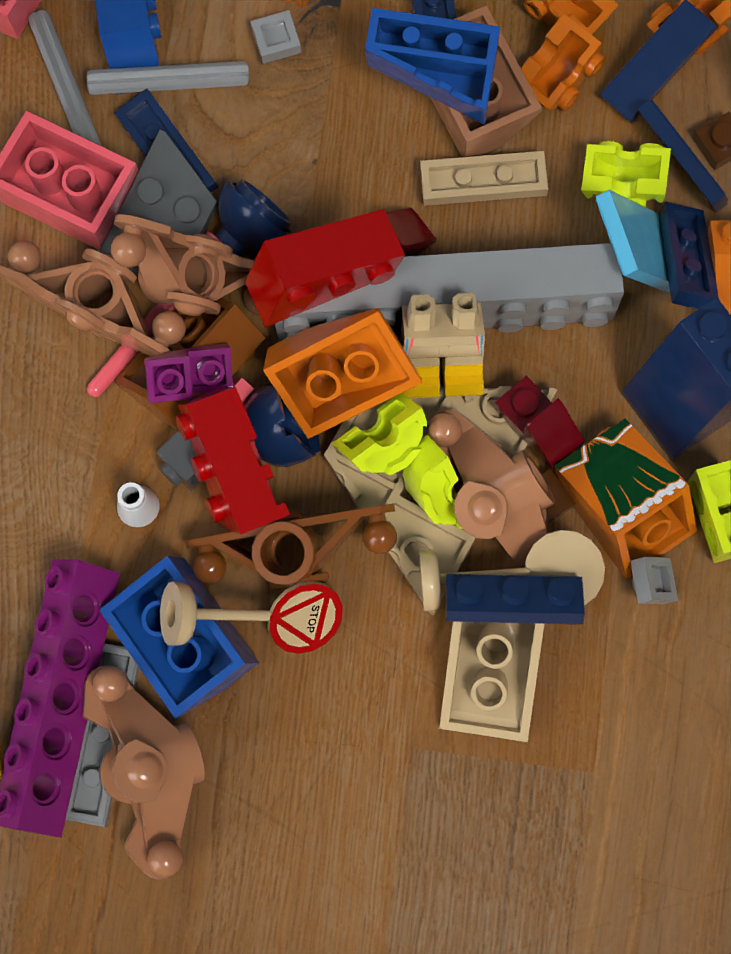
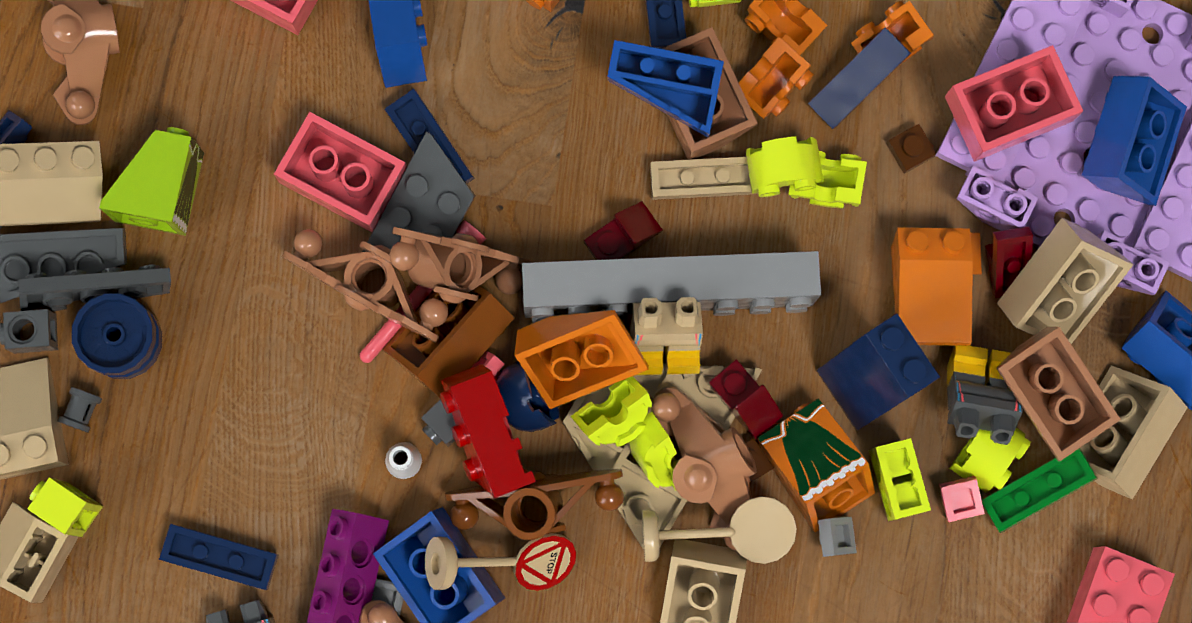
camera: 10 degrees left, 5 degrees up
light grey axle [28,9,101,146] -> none
light grey axle [87,61,249,95] -> none
magenta slope [144,343,233,403] -> none
dark blue piece [216,179,293,257] -> none
red wedge [245,209,405,327] -> none
light grey plate [250,10,302,64] -> none
dark blue plate [446,574,585,625] -> none
medium azure tile [596,190,670,293] -> none
dark blue tile [638,99,728,213] -> none
dark blue plate [658,202,719,309] -> none
none -> neon yellow cylinder [746,137,823,197]

